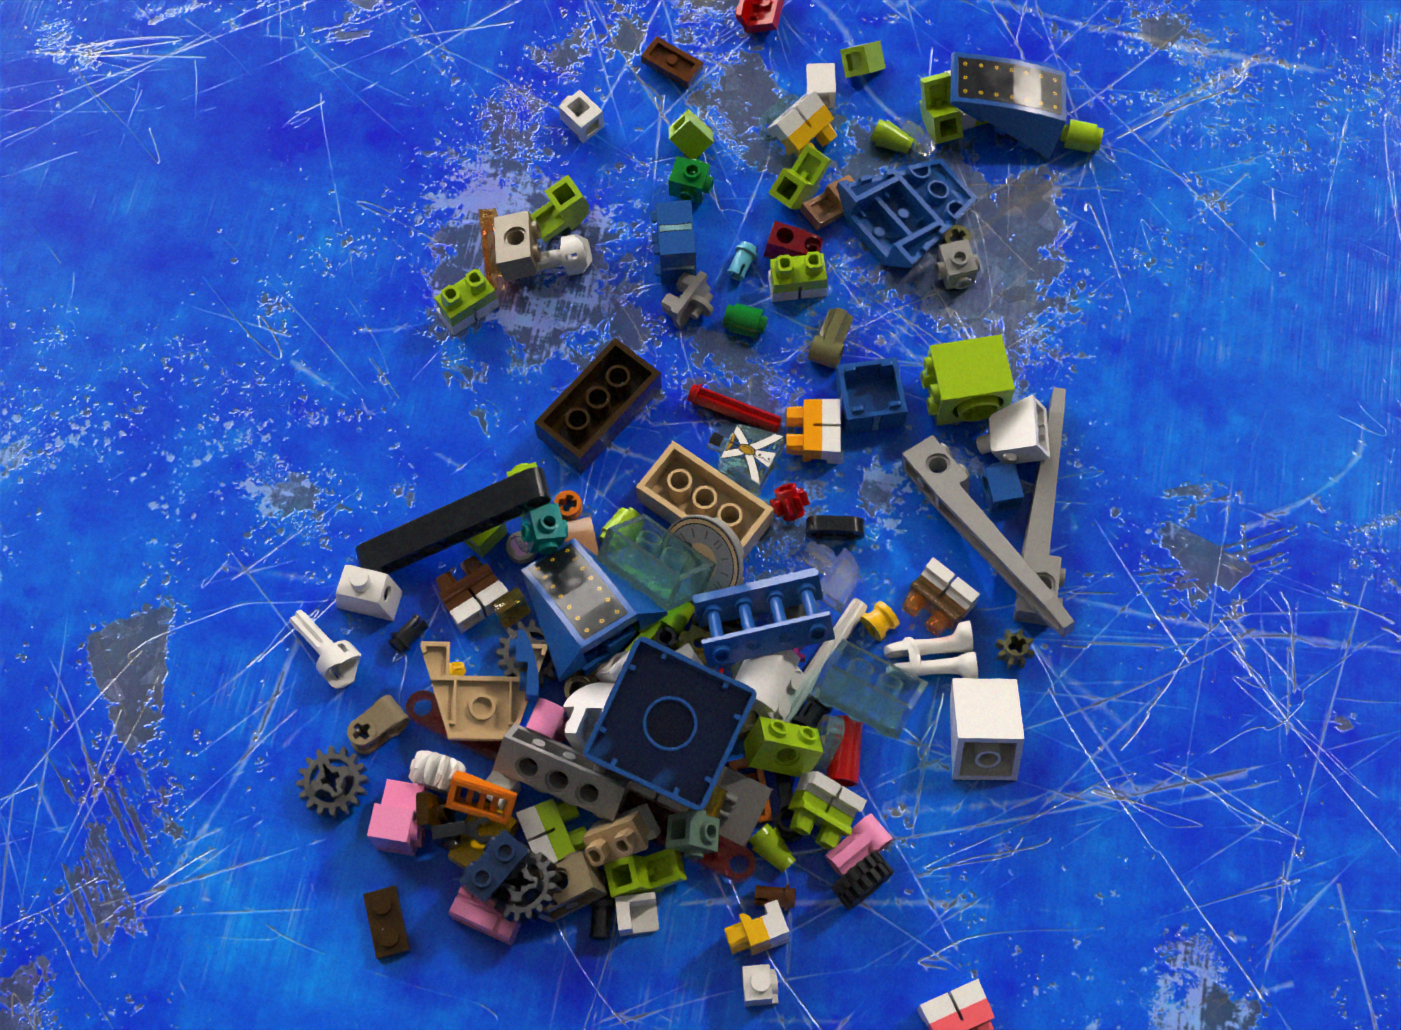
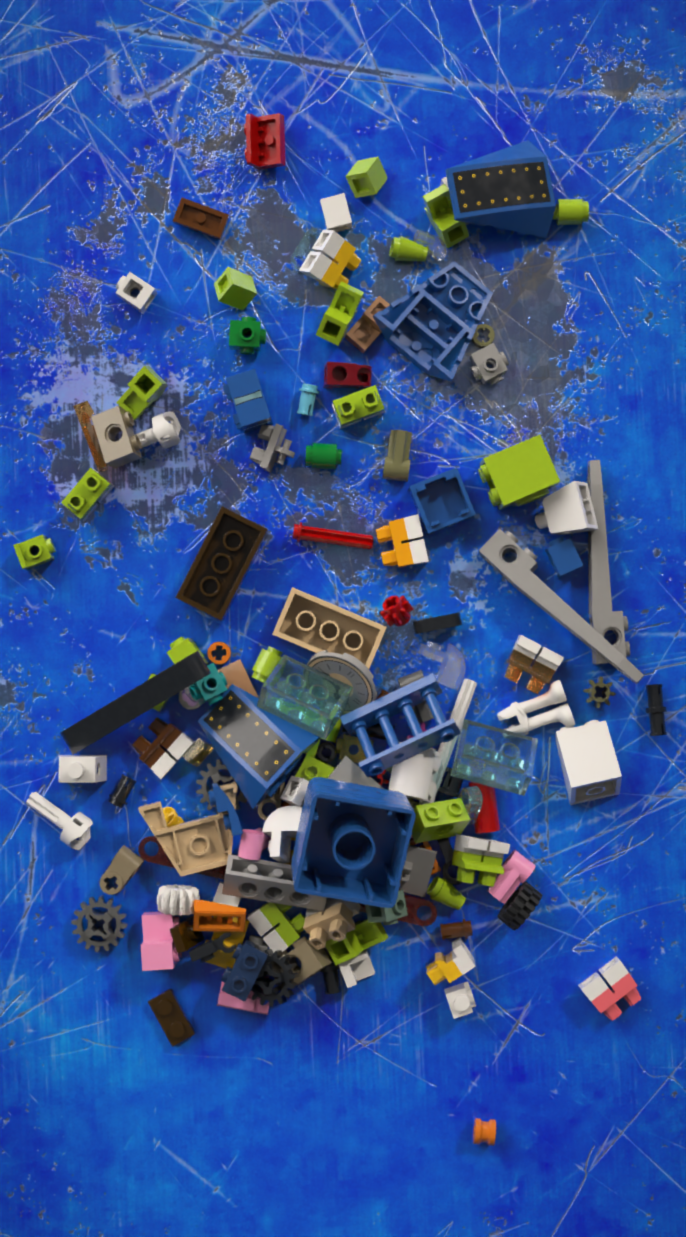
camera: 15 degrees left, 20 degrees up
torso [707,424,785,496] -> none
yellow wheel [860,601,900,641] -> none
none -> lime brick [13,534,56,570]
none -> black pin [646,684,667,736]

